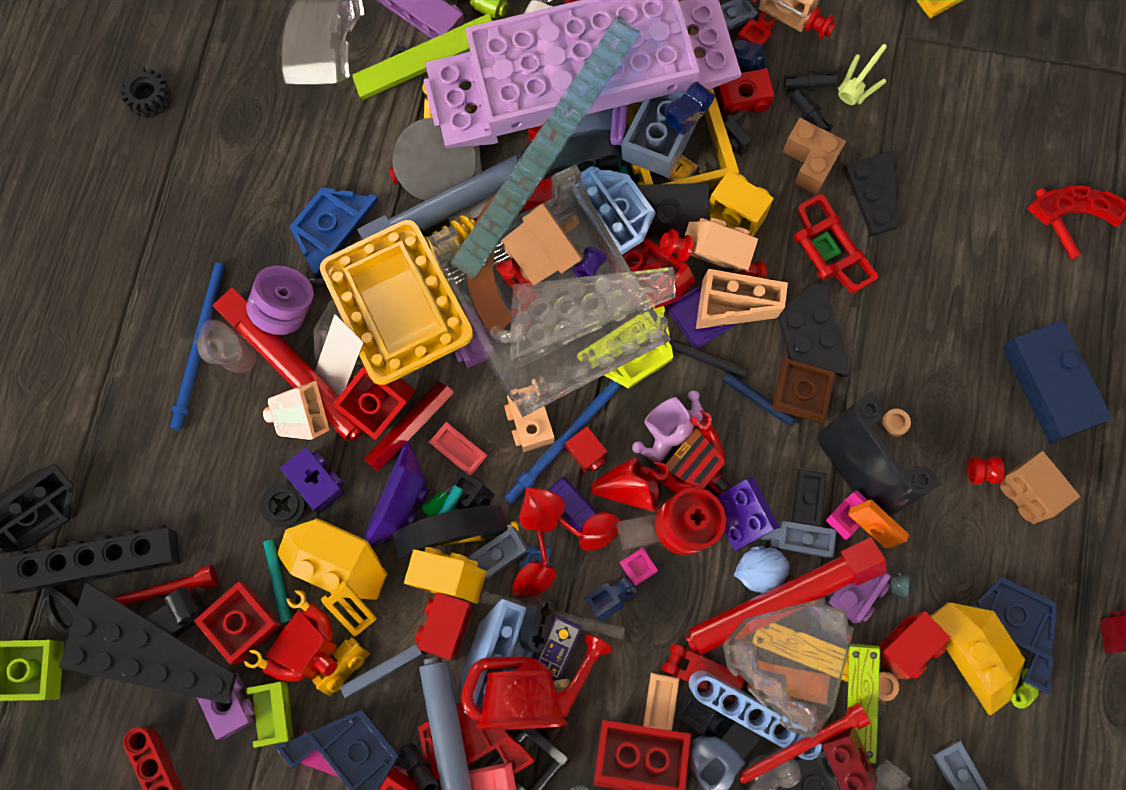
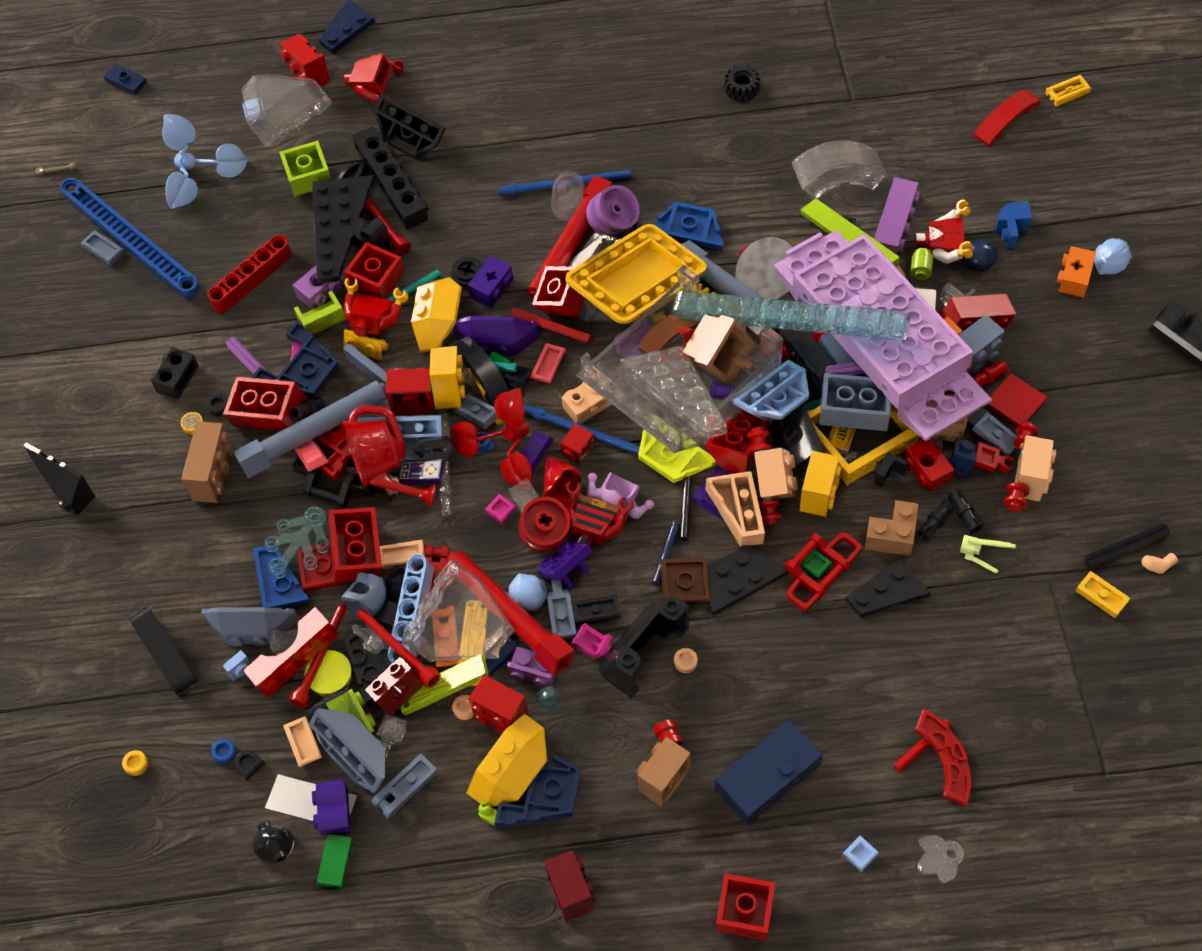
camera: 75 degrees right, 15 degrees down
light nougat torso [263,381,330,439] -> none
yellow tile [321,581,377,637] -> none
clear arm [491,322,526,344] -> none
dark blue plate [584,577,638,622] -> none
clear blue leg [665,82,715,136] -> none
orange plate [848,500,909,549] -> none

